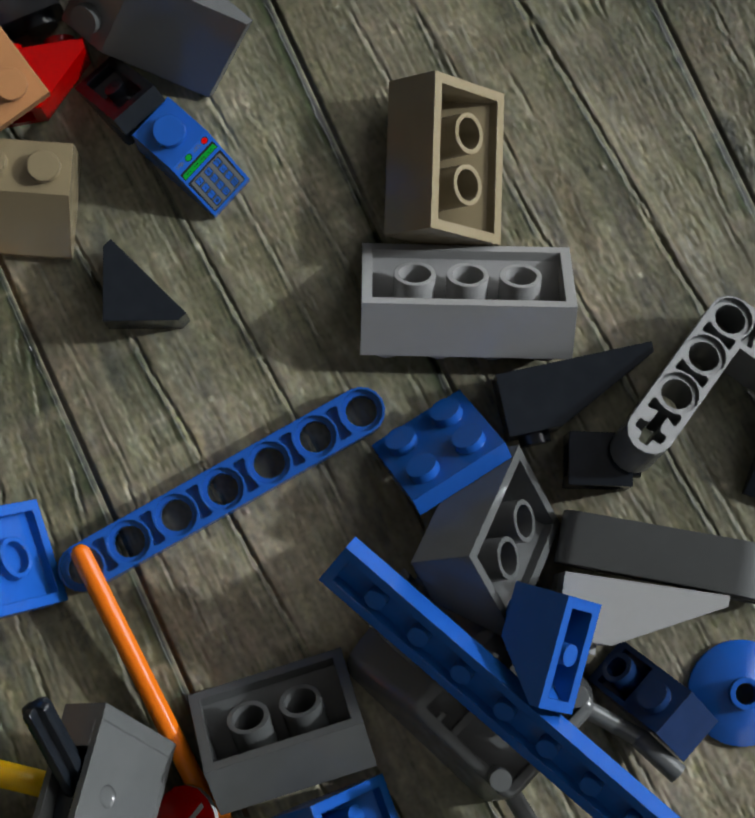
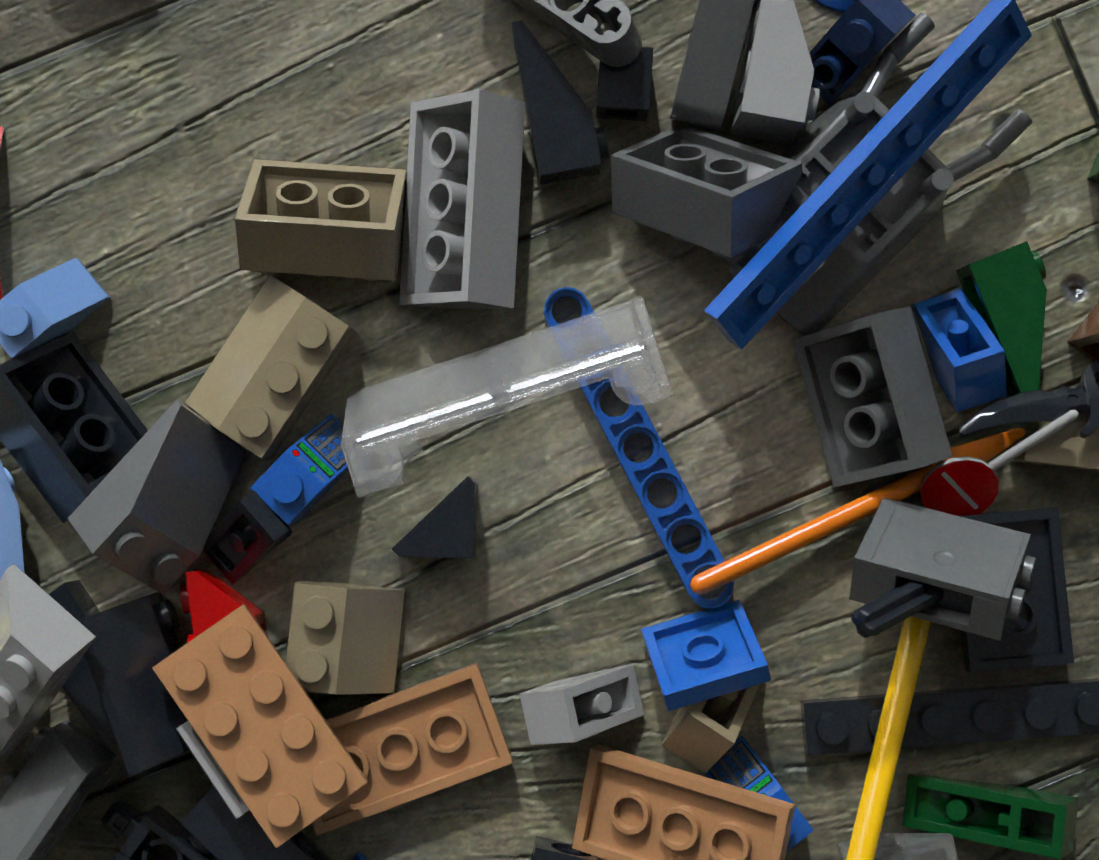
camera: 80 degrees left, 5 degrees up
blue plate [371,389,512,515] -> none
blue slope [501,581,602,715] -> none
none -> dark tan slope [185,275,357,459]
none -> clear windscreen [341,297,675,497]

